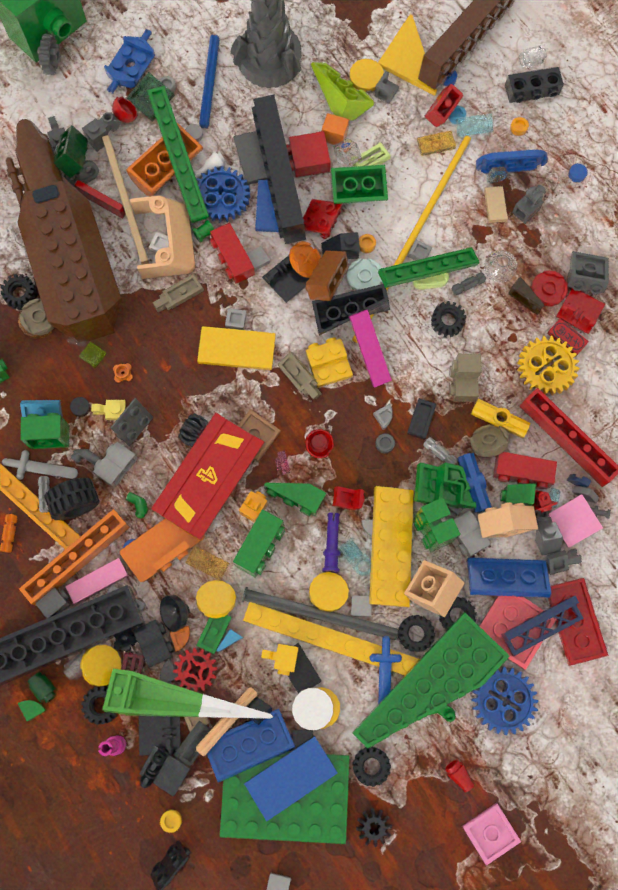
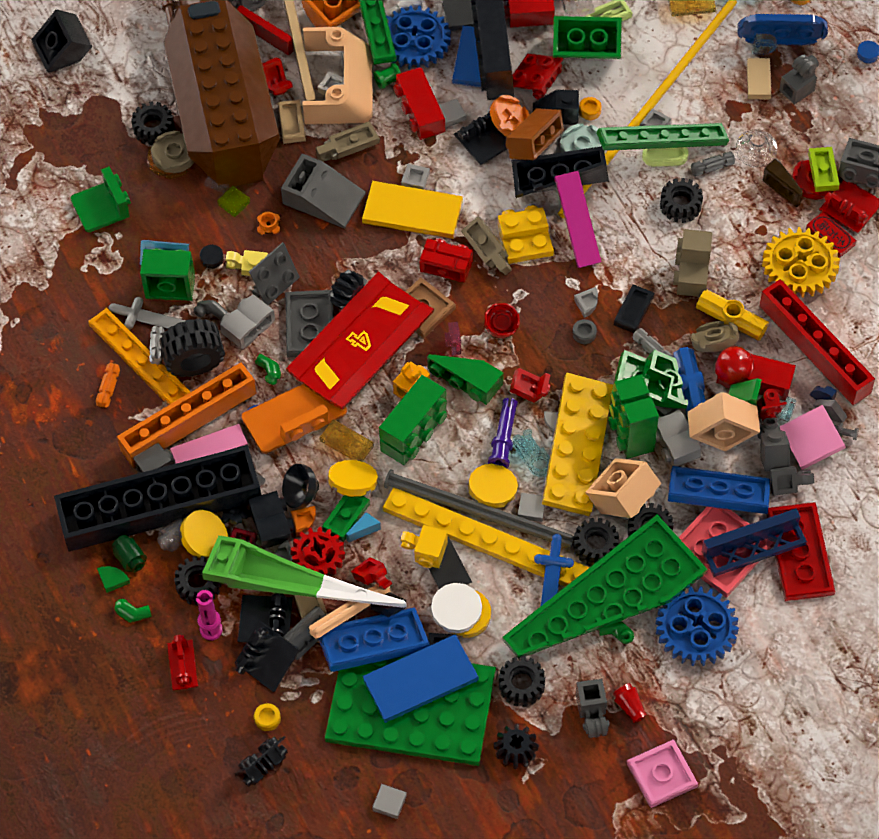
camera: 10 degrees right, 15 degrees down
none -> green arm [114,599,152,622]
none -> red hinge [167,635,198,691]
none -> red bracket [262,57,293,96]
none -> tan tile [277,100,306,144]
none -> dark grey slope [281,154,366,229]
none -> dark grey tile [285,290,334,357]
none -> red plate [351,557,393,590]
none -> red brick [419,238,473,283]
none -> dark grey brick [575,679,609,738]
none -> red hair [715,346,754,384]
none -> lime plate [808,147,839,192]

